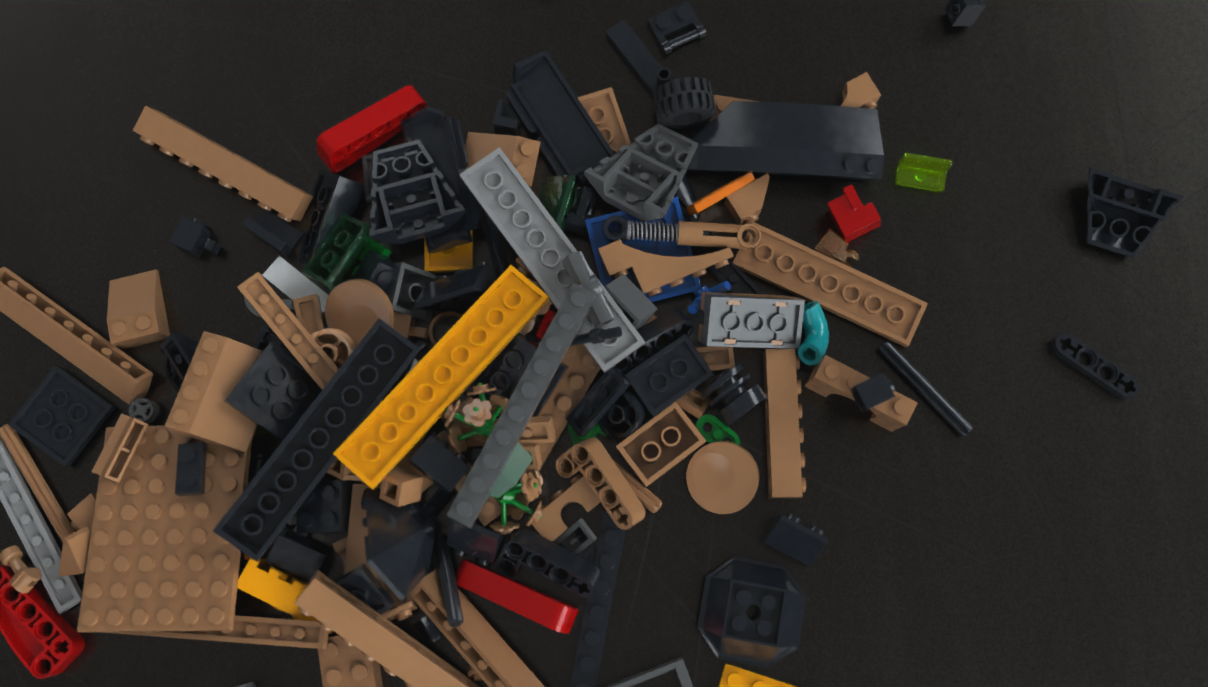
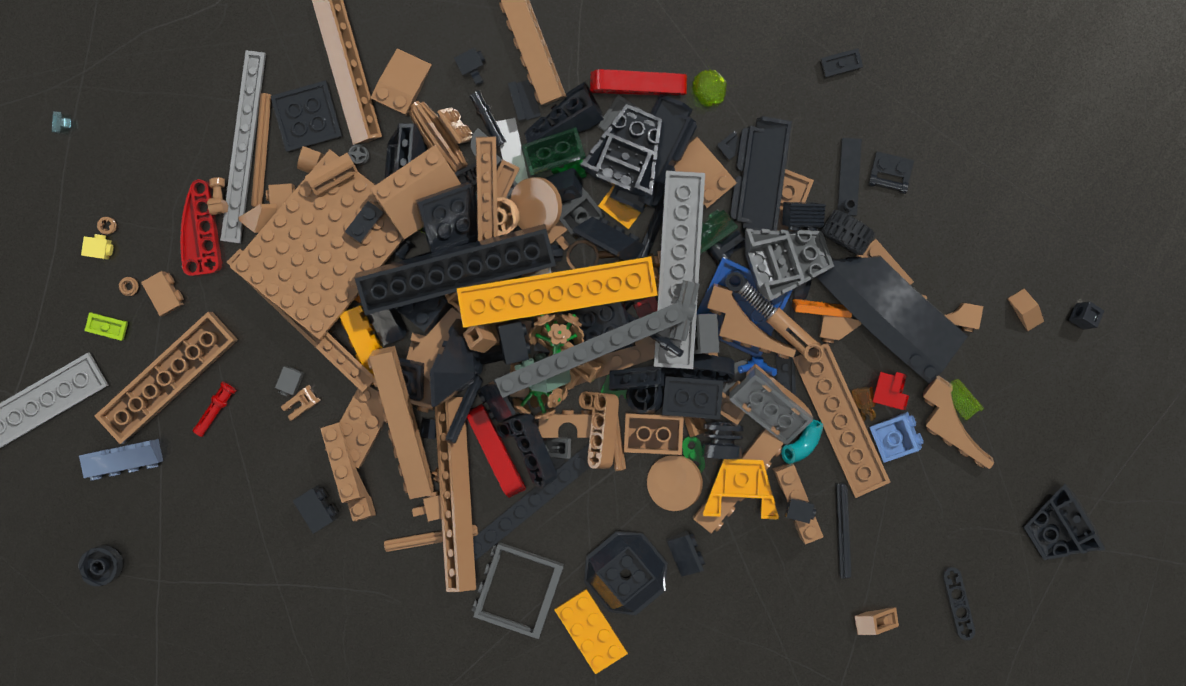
camera: 40 degrees right, 10 degrees up
none -> medium nougat brick [297,146,324,173]
none -> medium nougat plate [408,101,472,173]
none -> black pin [469,91,507,147]
none -> clear neon green hair [692,69,727,107]
none -> light orange wing [703,459,779,519]
none -> black brick [782,202,826,231]
none -> medium nougat slope [855,607,899,635]
none -> medium blue plate [870,412,923,463]
none -> medium nougat arch [923,375,994,469]
none -> medium nougat slope [1007,289,1044,331]

